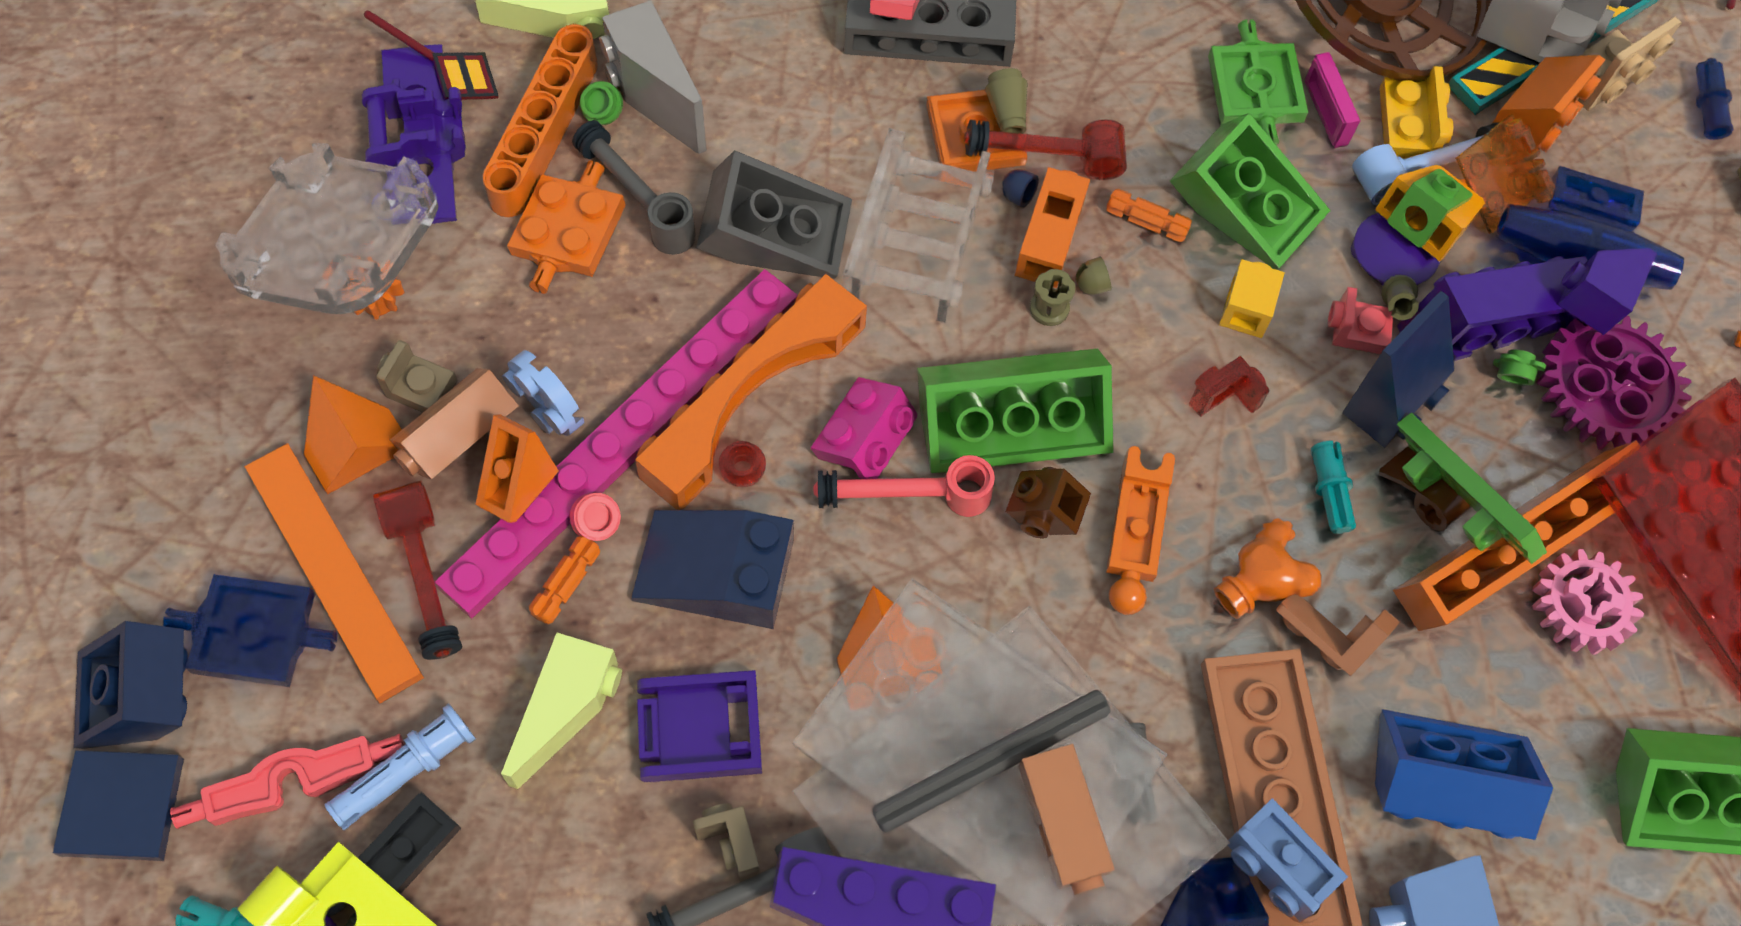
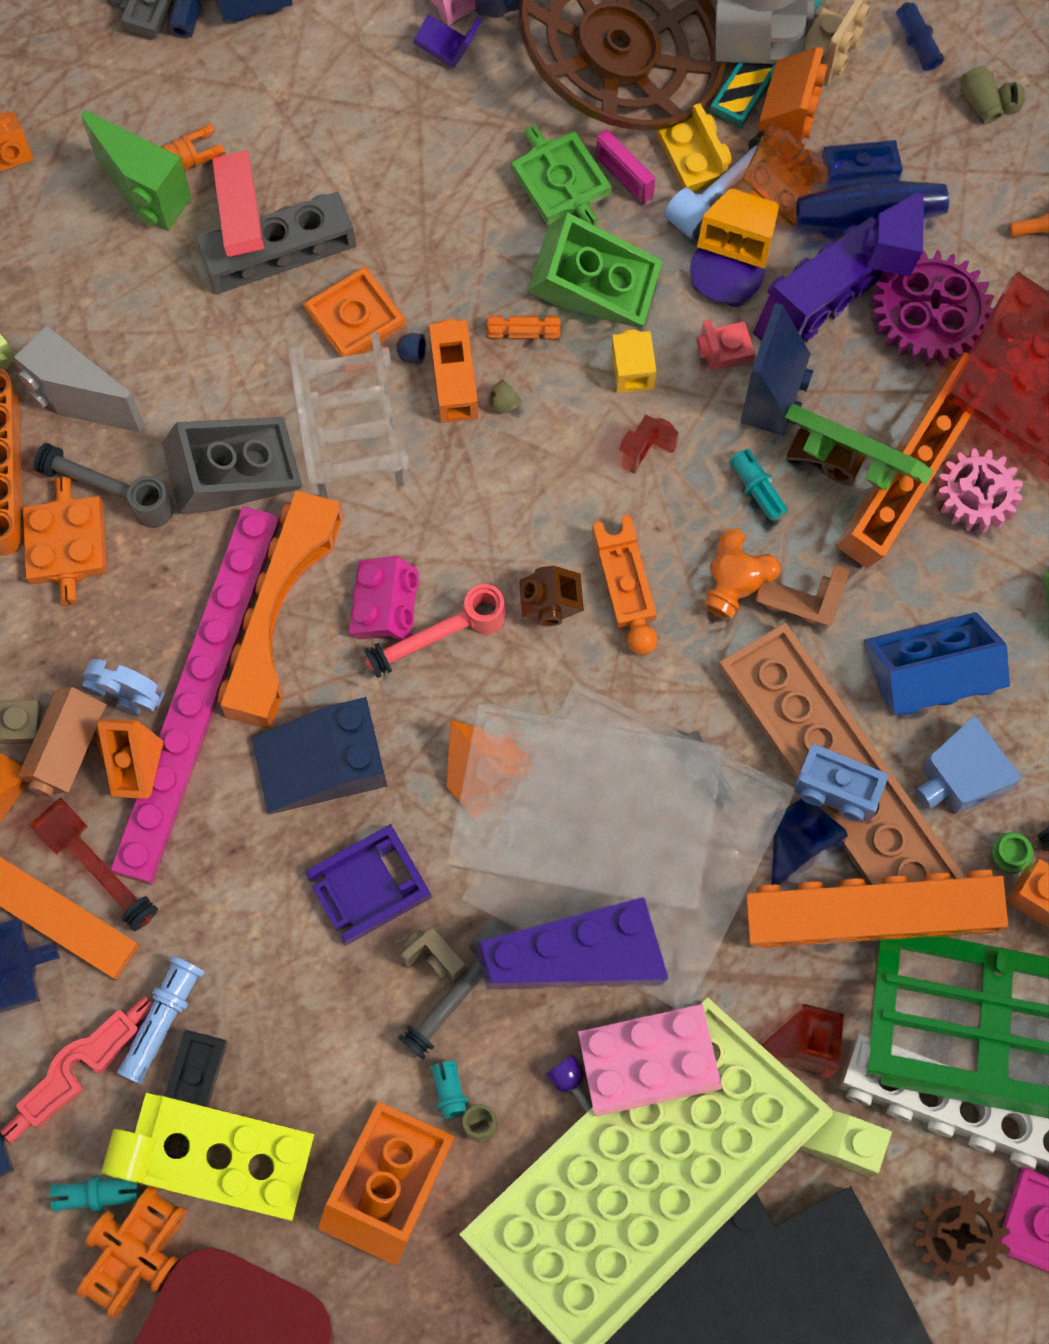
camera: 20 degrees left, 5 degrees up
yellowish green slope [501,633,622,789] -> none
orange axle [529,535,600,624] -> none
coral tile [570,493,621,541] -> none
bright green plate [580,81,623,125] -> none
clear red plate [719,441,766,487] -> none
dark grey axle [872,690,1111,833] -> none
bright green slope [917,348,1113,473] -> none
clear red piece [964,120,1127,180] -> none
olive cone [985,68,1028,137] -> none
nougat brick [1018,744,1115,896] -> none
olive bush [1030,269,1075,326] -> none
olive pin [1381,275,1419,320] -> none
bright green bracket [1388,169,1473,247] -> none
bright green plate [1493,349,1546,385] -> none

